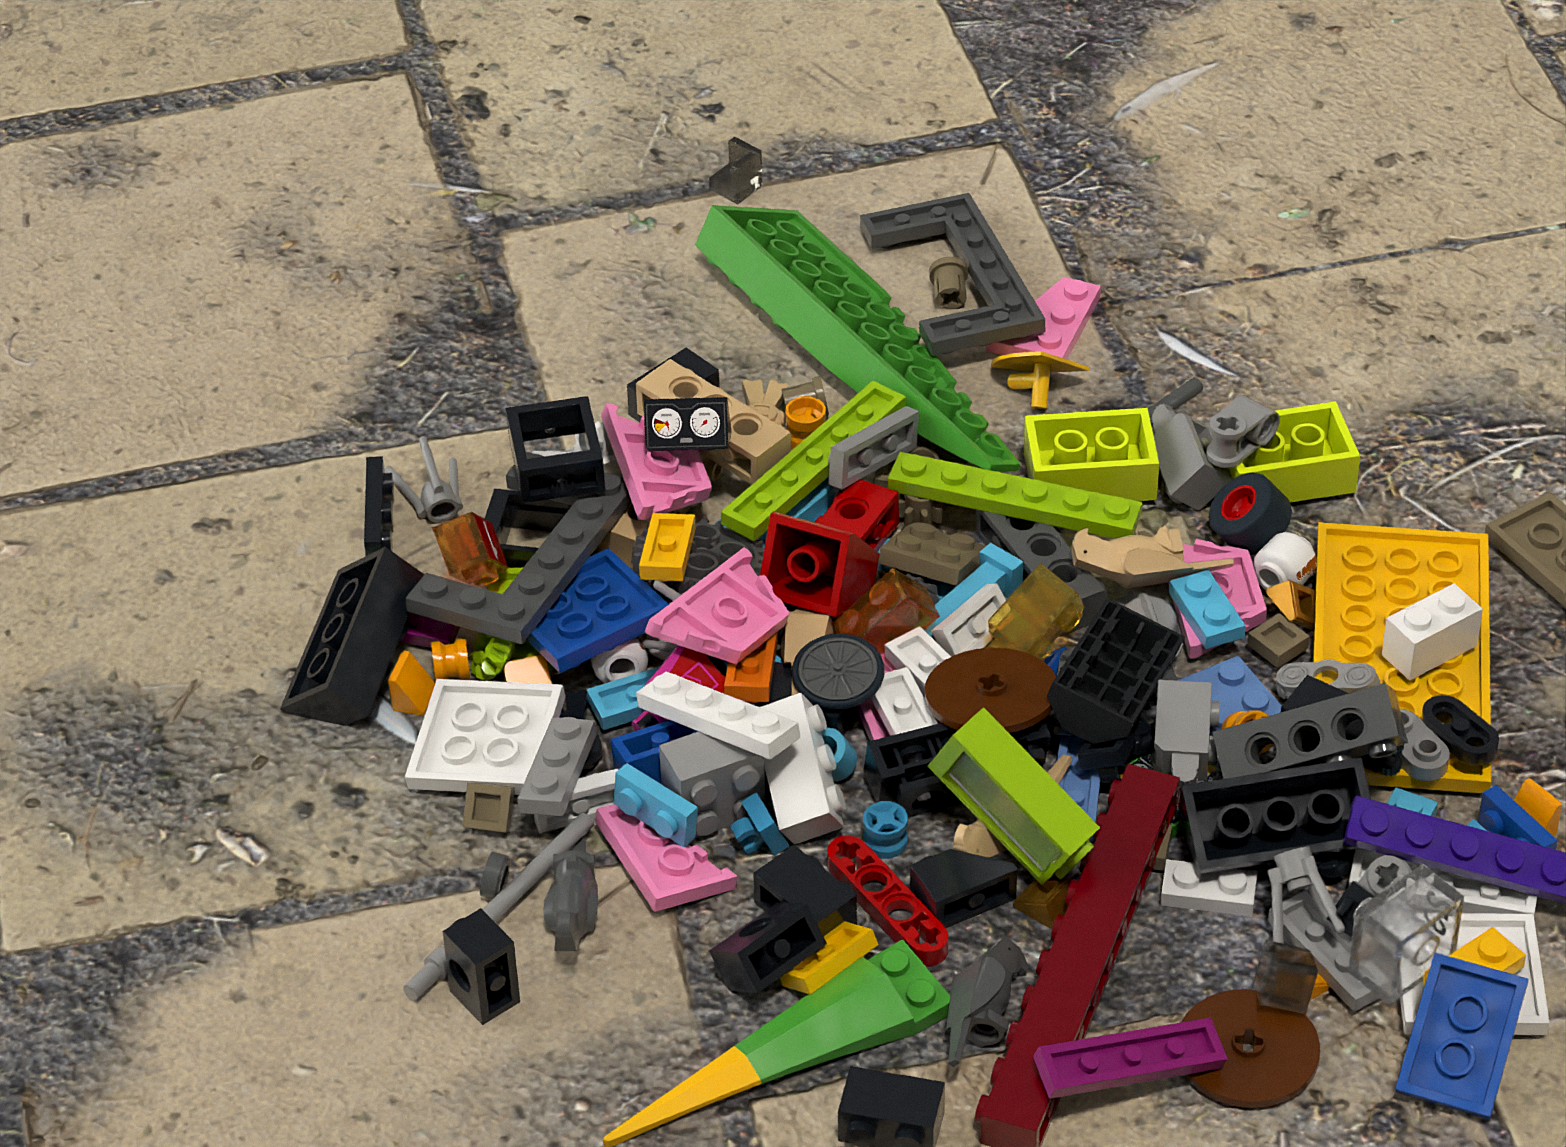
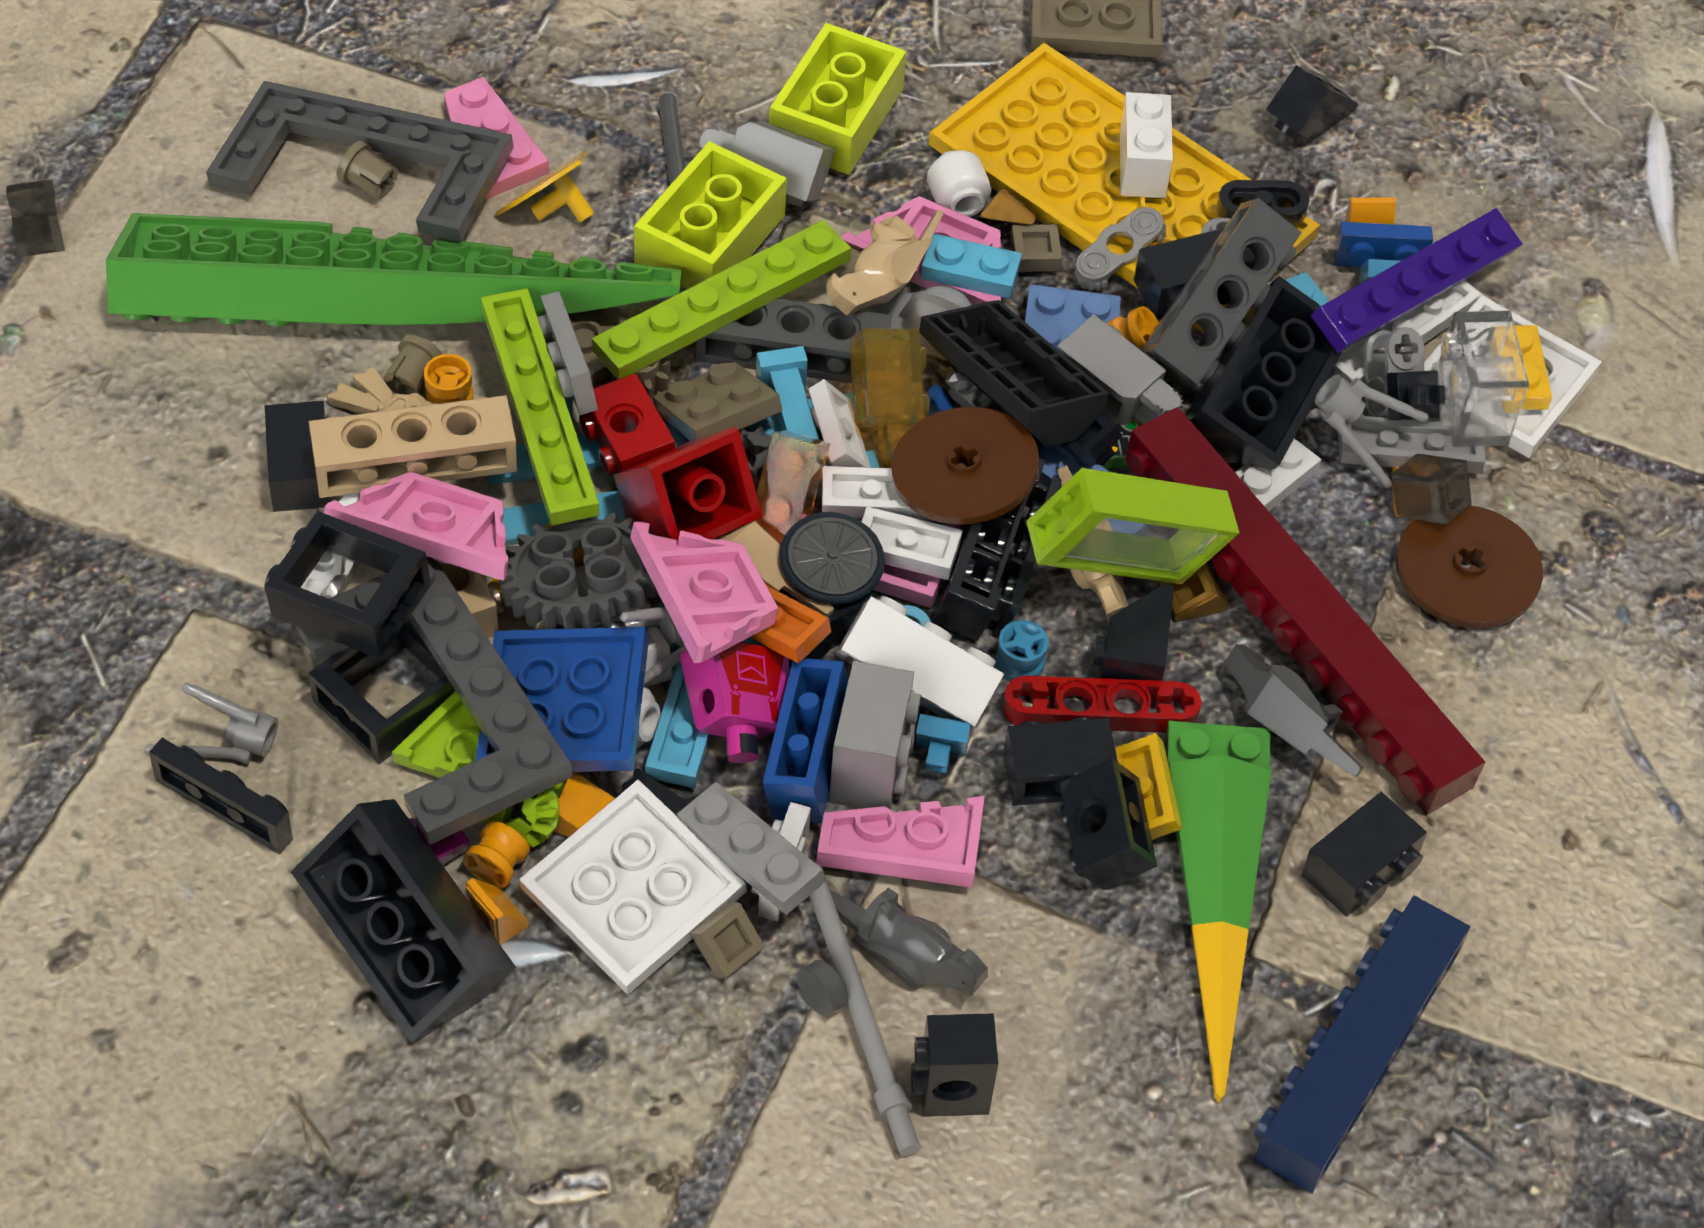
camera: 60 degrees left, 10 degrees up
clear orange brick [432,512,508,587] -> none
medium azure plate [614,763,698,847] -> none
white plate [636,671,801,760] -> none
yellow plate [639,513,696,582] -> none
slope [644,397,732,451] -> none
magenta plate [1033,1017,1228,1099] -> none
light grey piece [1206,395,1280,468] -> none
black wheel [1208,473,1292,555] -> none
blue plate [1395,952,1529,1120] -> none

